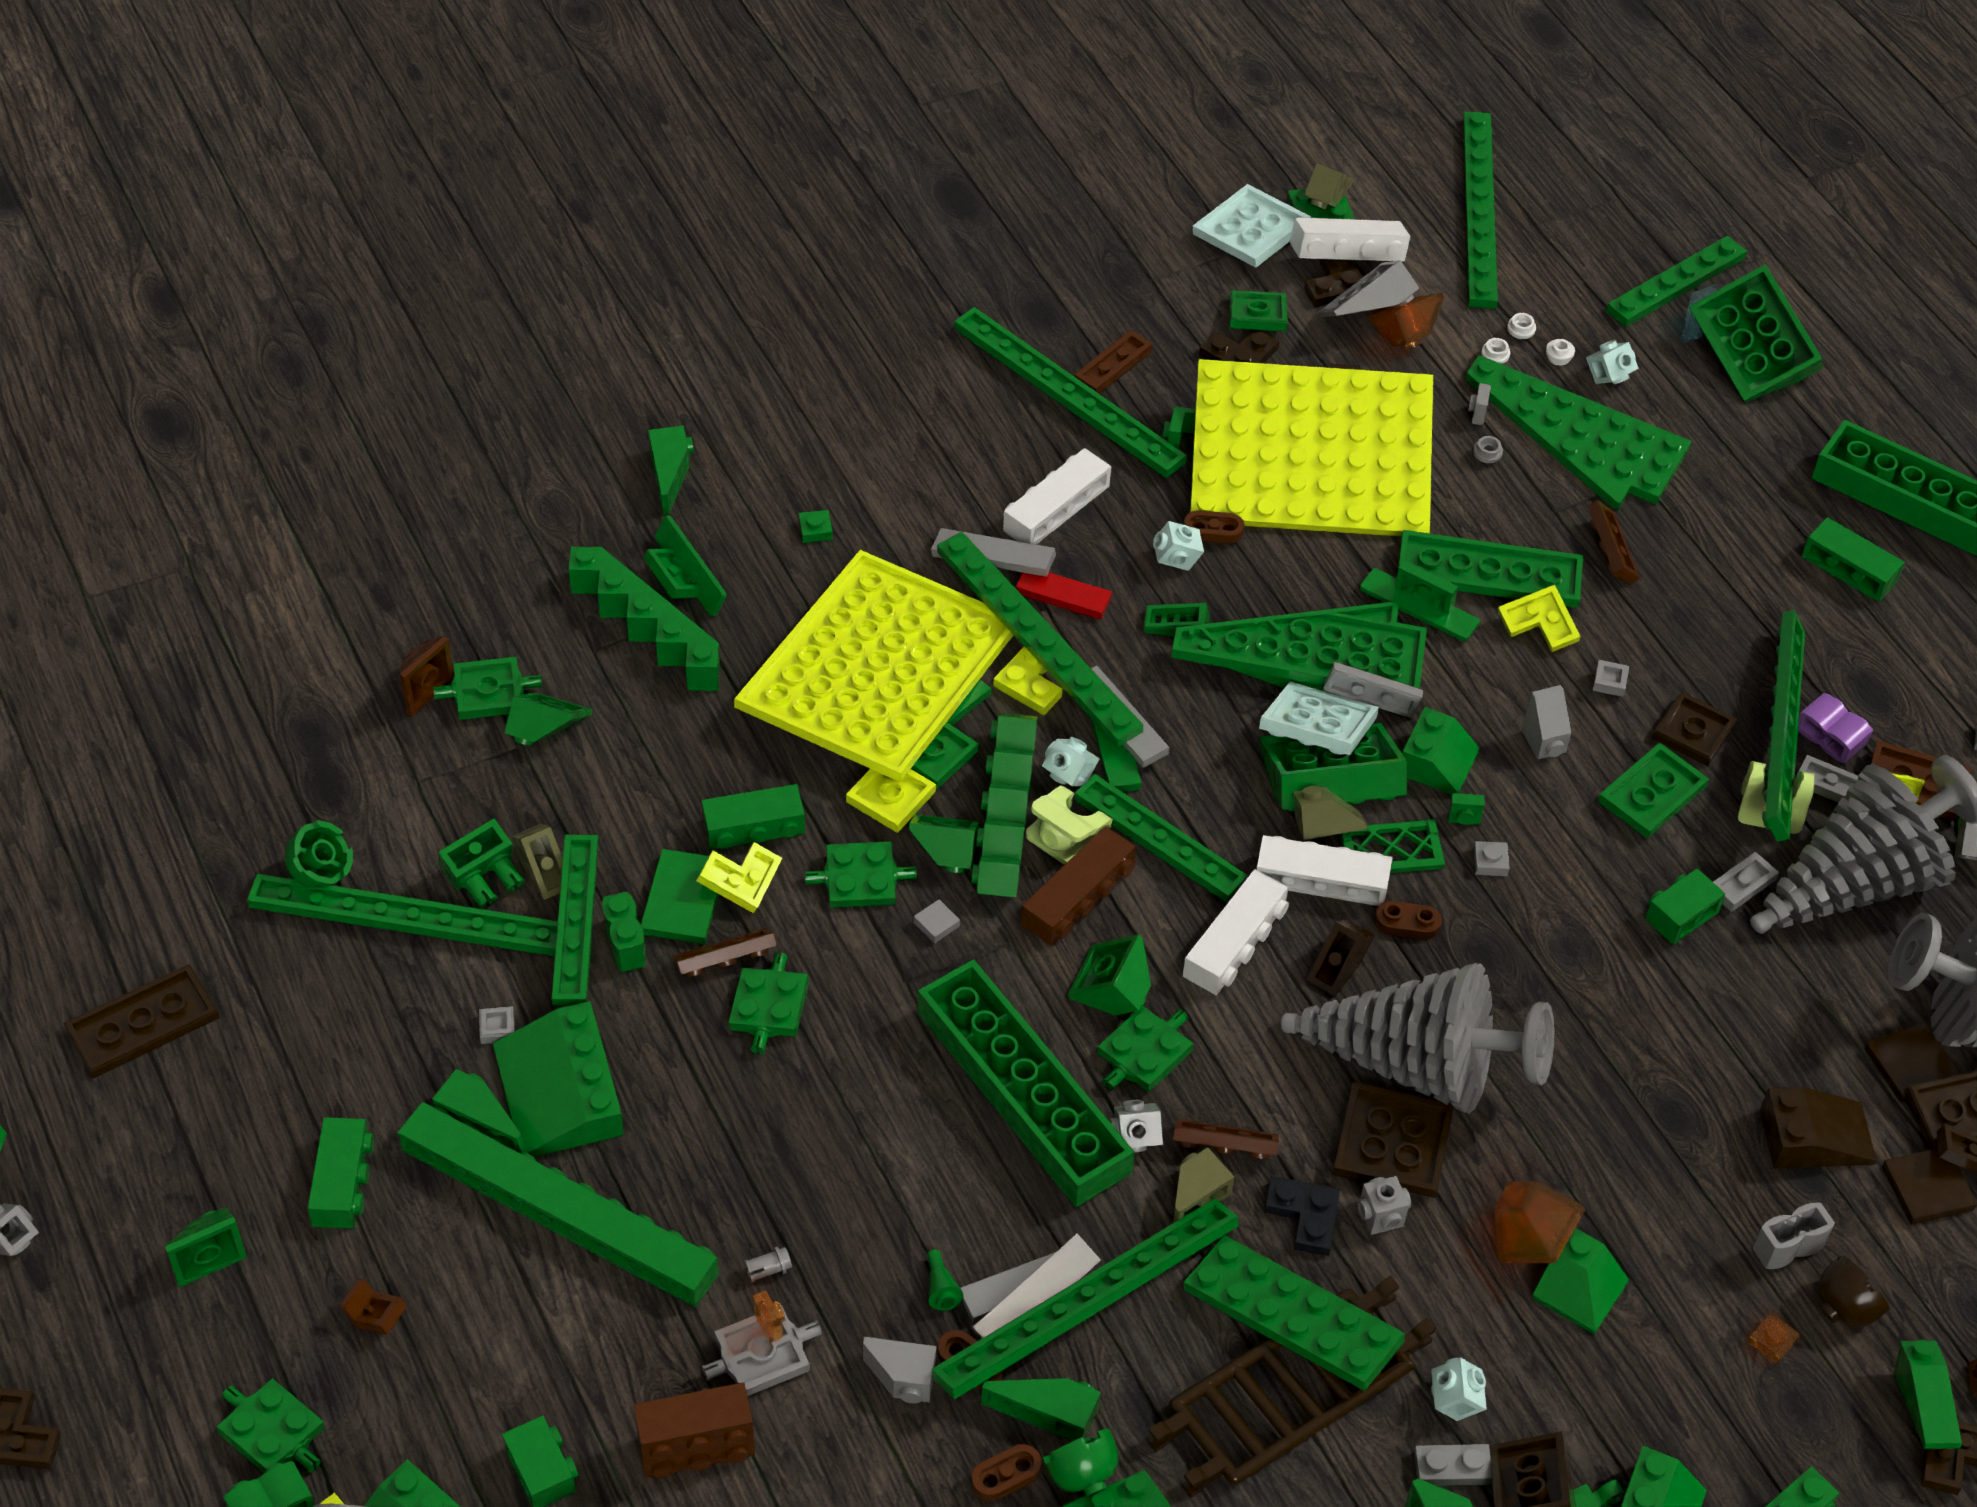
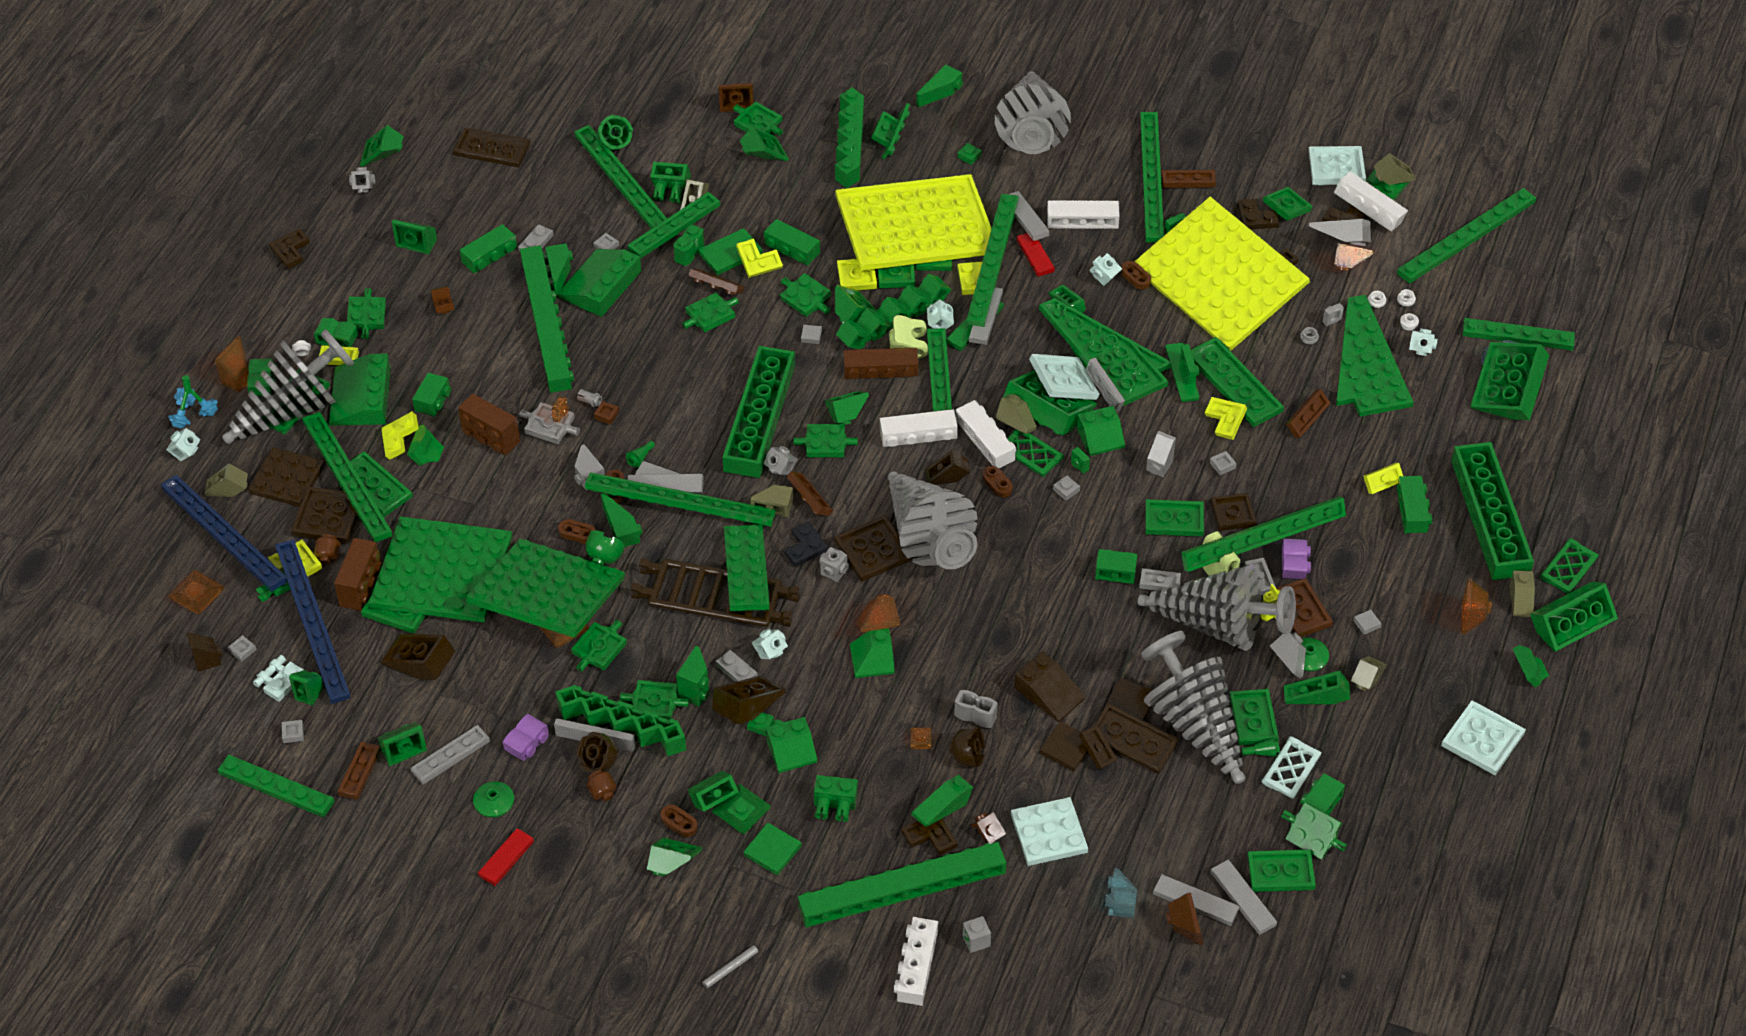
camera: 50 degrees right, 0 degrees up
none -> light grey plate [519,224,554,252]
none -> reddish brown plate [594,401,619,425]
none -> light grey plant [995,72,1071,154]
none -> neon yellow plate [1363,463,1403,494]

